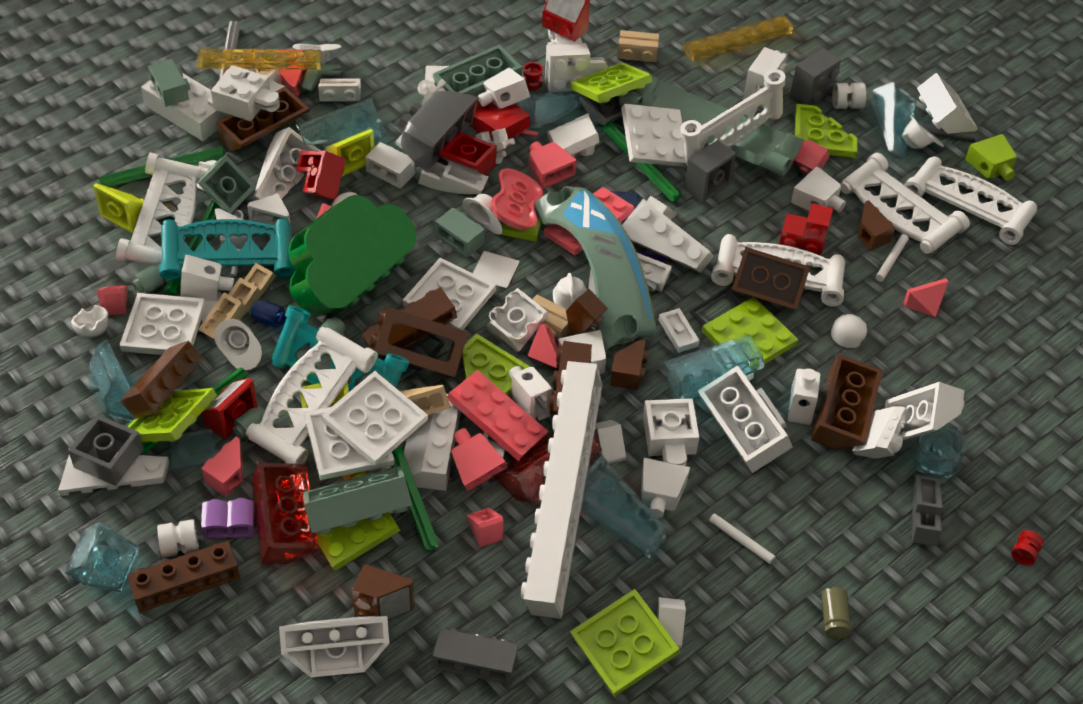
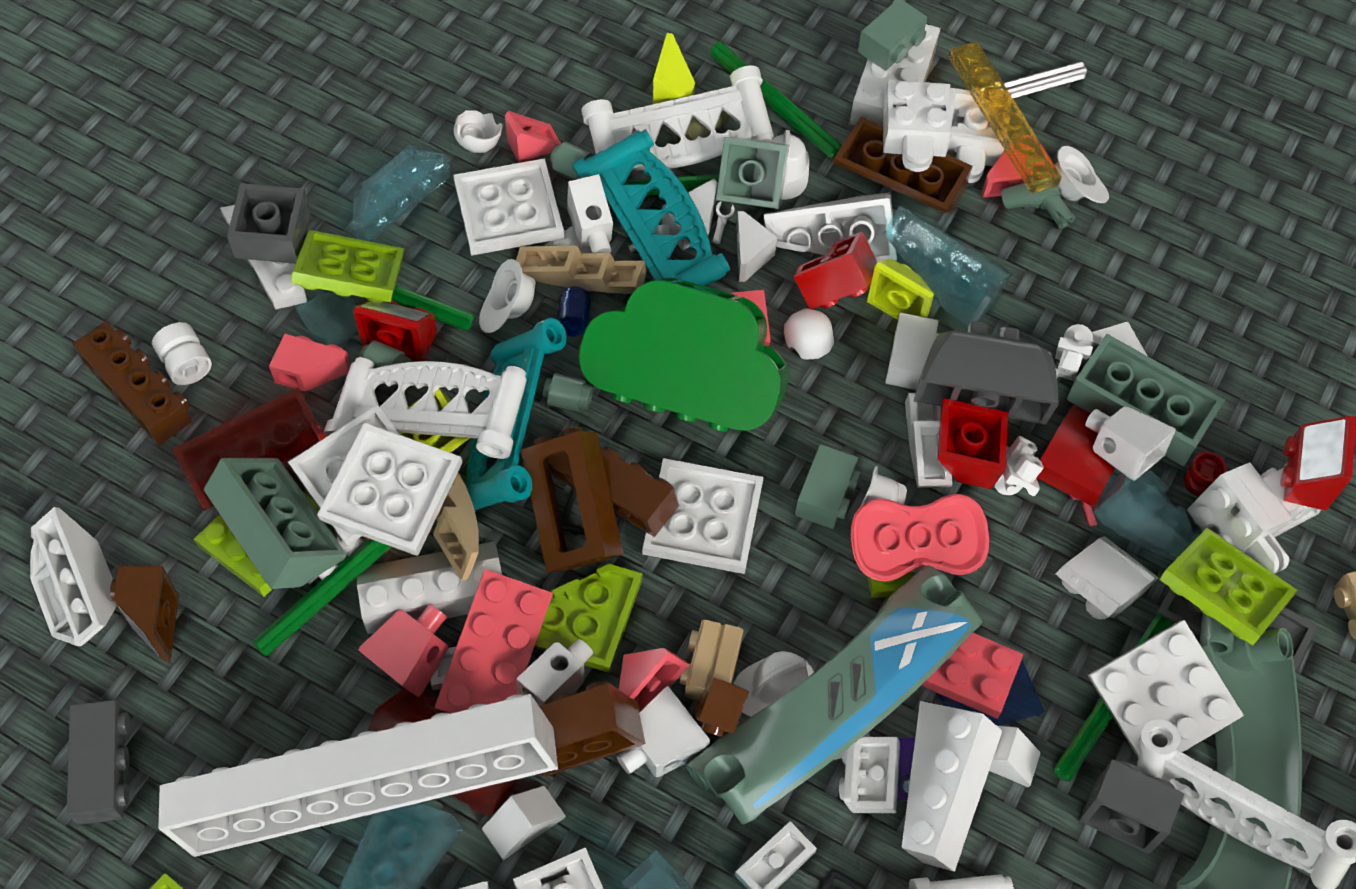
camera: 70 degrees right, 10 degrees up
clear light blue slope [64,522,141,592] -> none
reddish brown brick [120,340,202,419] -> none
medium lavender brick [201,498,255,540] -> none
white bracket [318,79,361,101] -> none
coral slope [466,508,503,548] -> none
white sticker [473,251,520,288] -> none
white slope [487,288,549,352] -> none
coral torso [529,142,576,189] -> none
reddish brown slope [610,339,649,390] -> none

